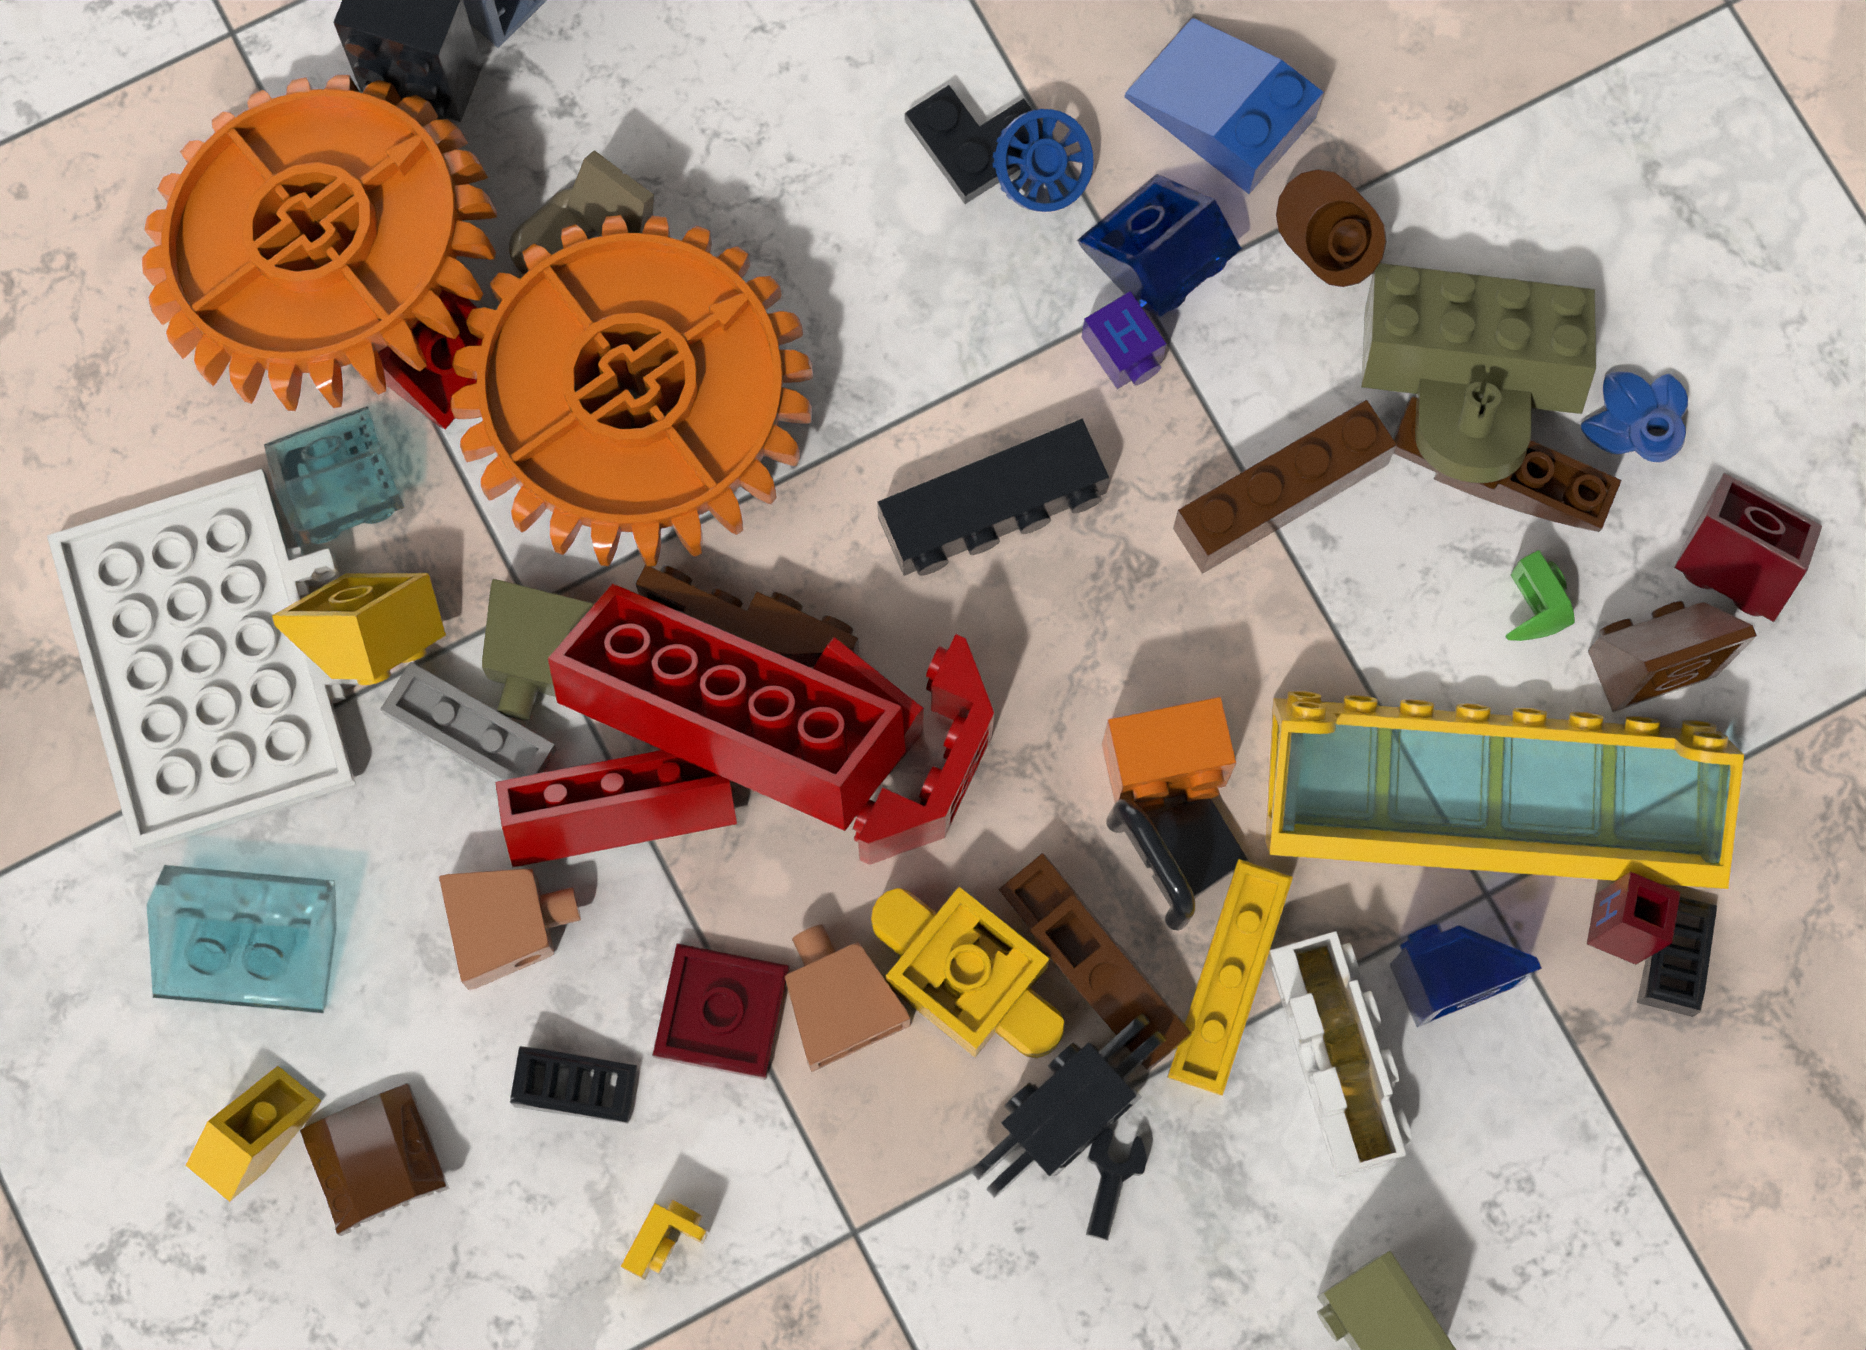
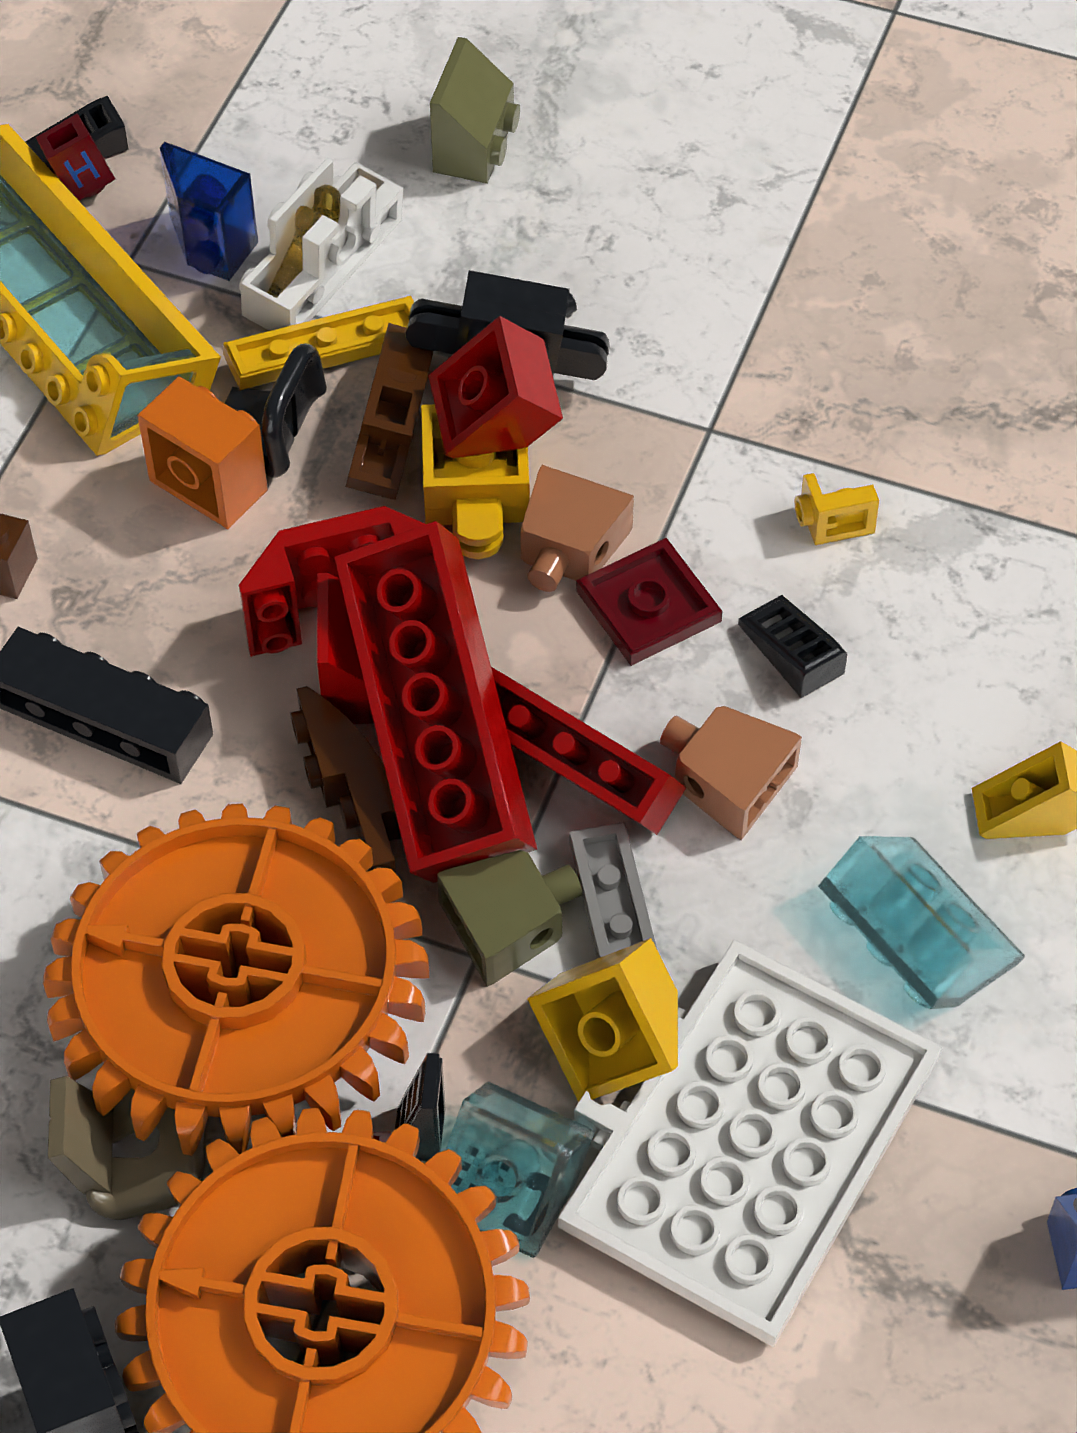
camera: 130 degrees left, 20 degrees down
reddish brown slope [300,1083,450,1236] -> none
none -> black slope [395,1053,446,1161]
none -> red slope [428,316,563,458]

